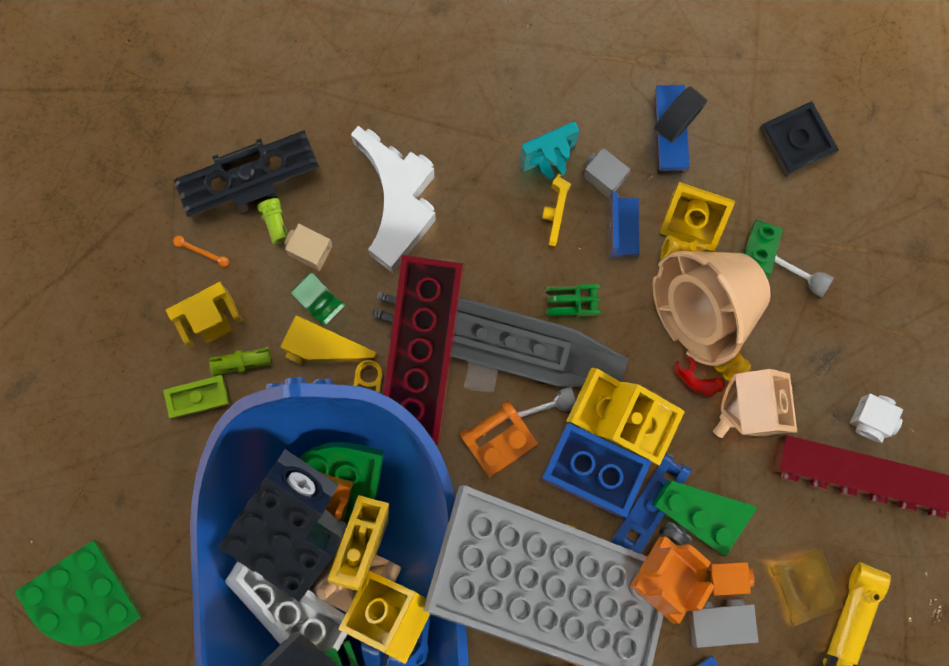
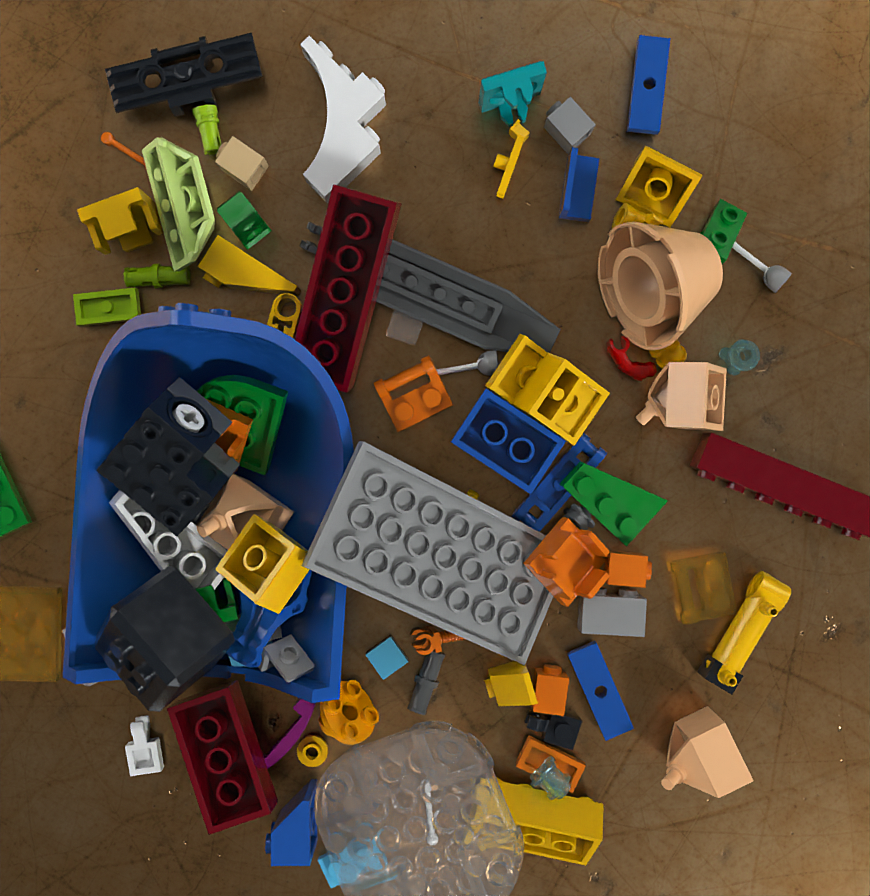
camera: 15 degrees right, 10 degrees up
yellow slope [327,495,389,591] -> none
green arm [545,283,601,318] -> none
black tyre [654,86,708,143] -> none
black tile [760,101,839,177] -> none
white brick [850,393,903,443] -> none
none -> yellowish green wedge [142,137,215,272]
none -> clear light blue brick [719,339,760,375]

